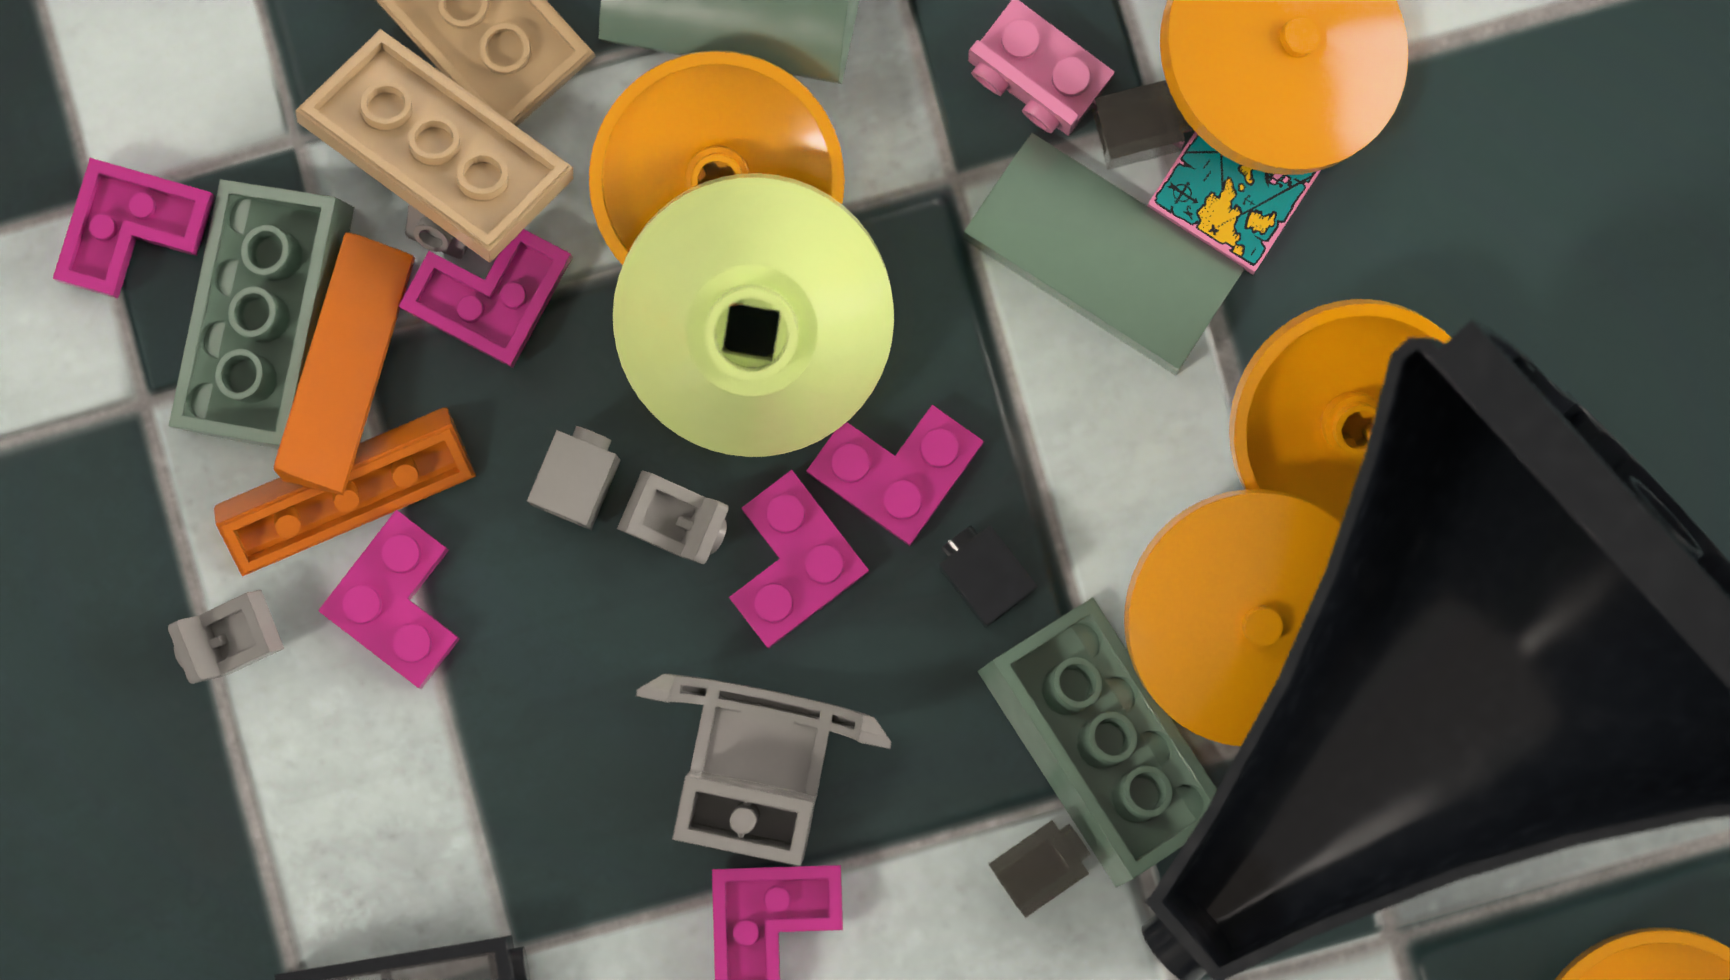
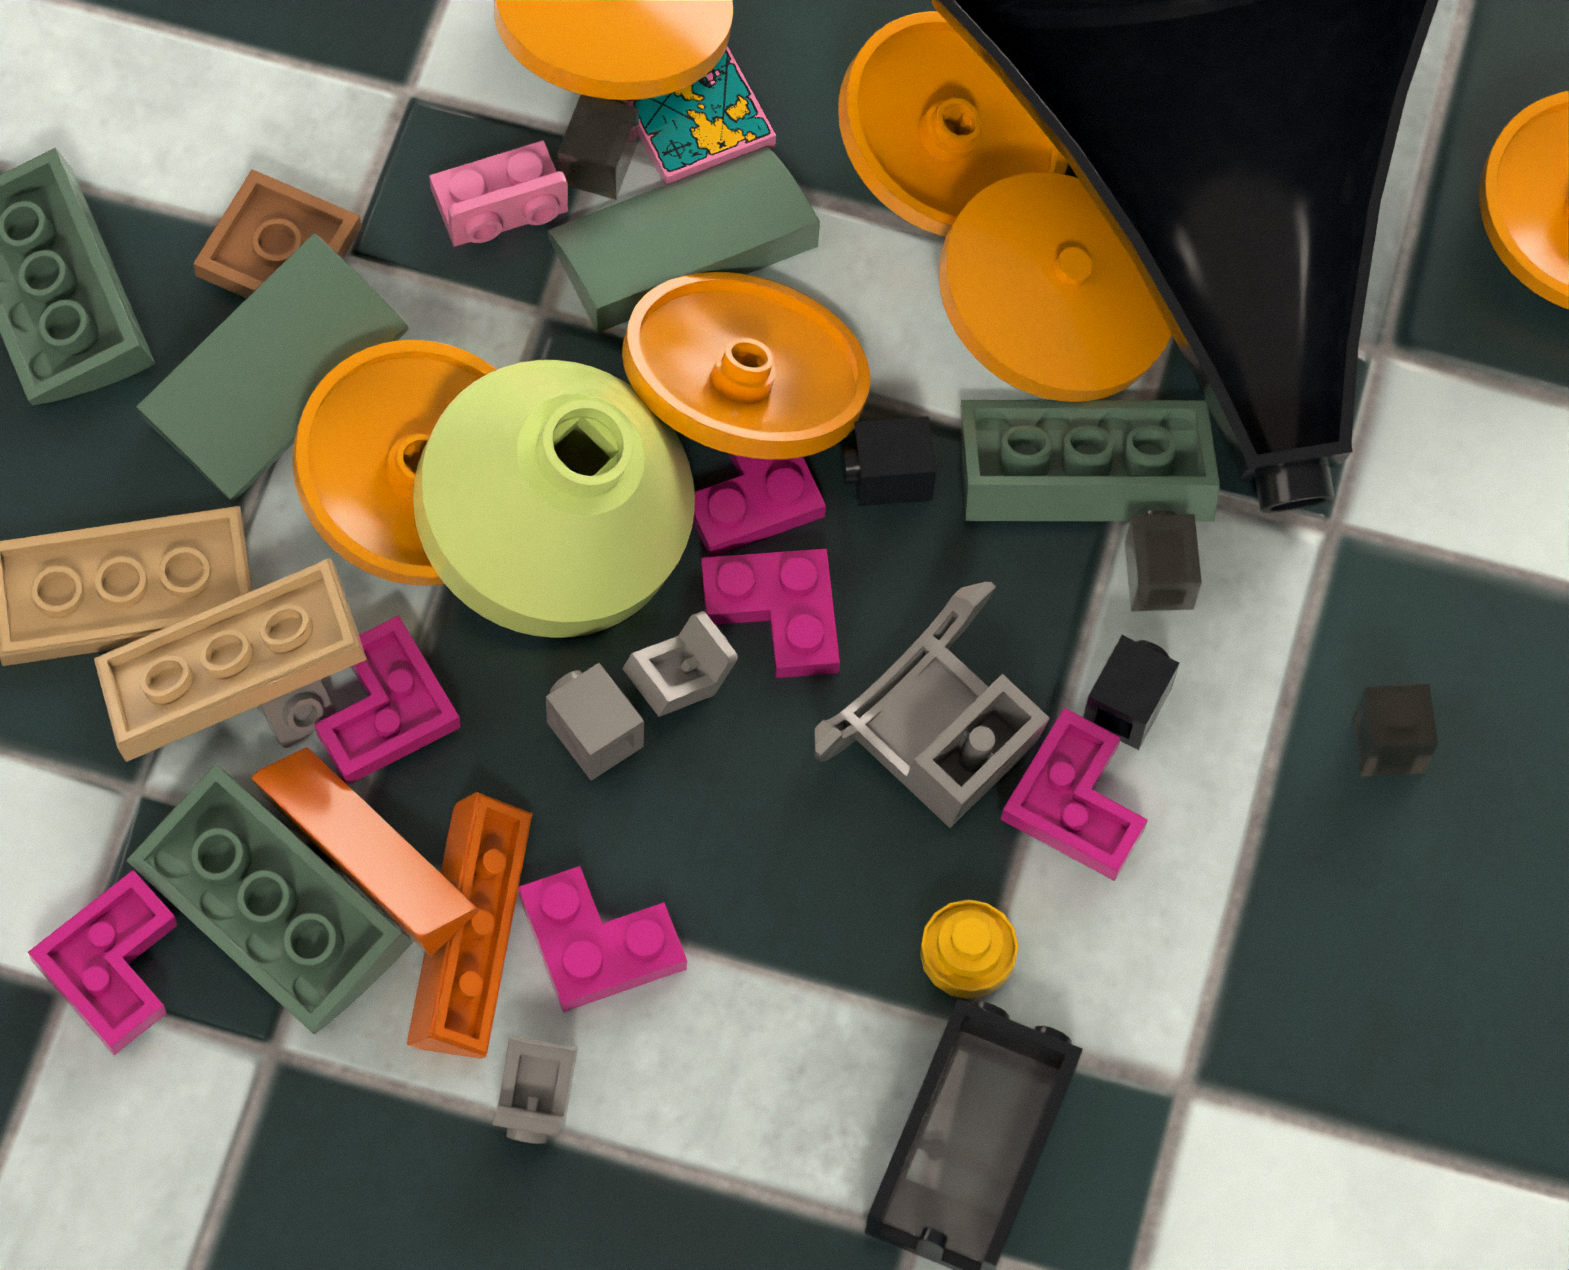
camera: 70 degrees left, 20 degrees down
none -> light orange dish [622,272,870,460]
none -> yellow plate [920,900,1019,999]
none -> black brick [1083,635,1180,750]

